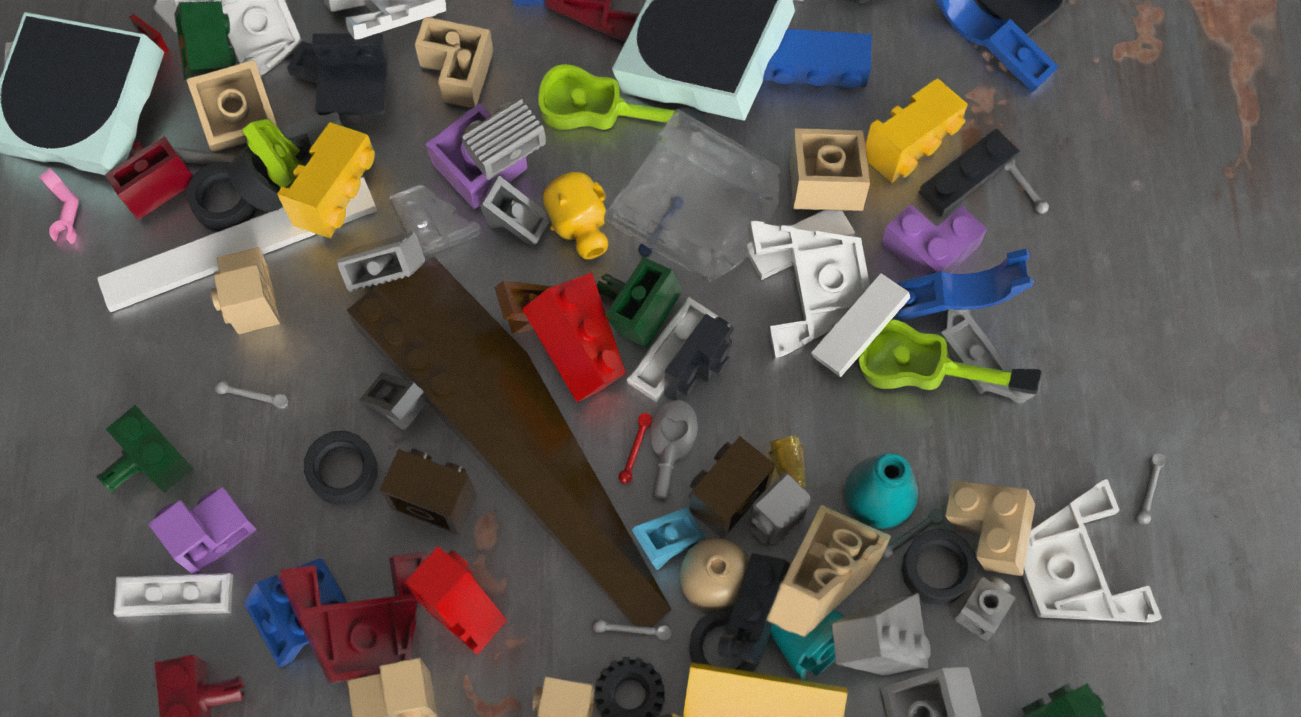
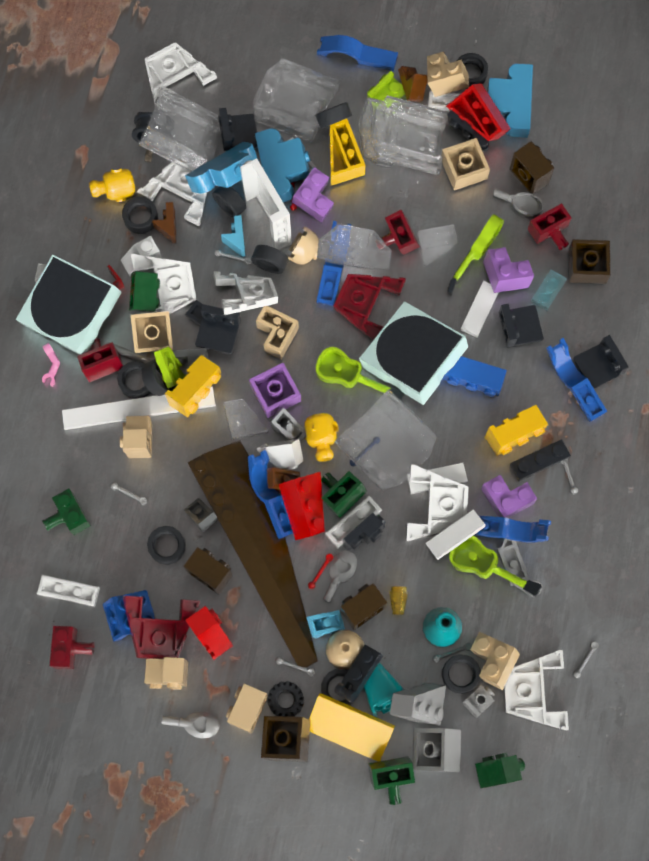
camera: 15 degrees right, 5 degrees up
medium lavender brick [148,487,257,574] -> none
light grey brick [337,231,425,292] -> none
light grey brick [461,99,546,180] -> none
light grey brick [749,472,810,545] -> none
tan wedge [767,505,891,637] -> none
tan brick [789,128,870,211] -> none
none -> blue piece [248,450,293,539]
none -> white slope [257,439,304,470]

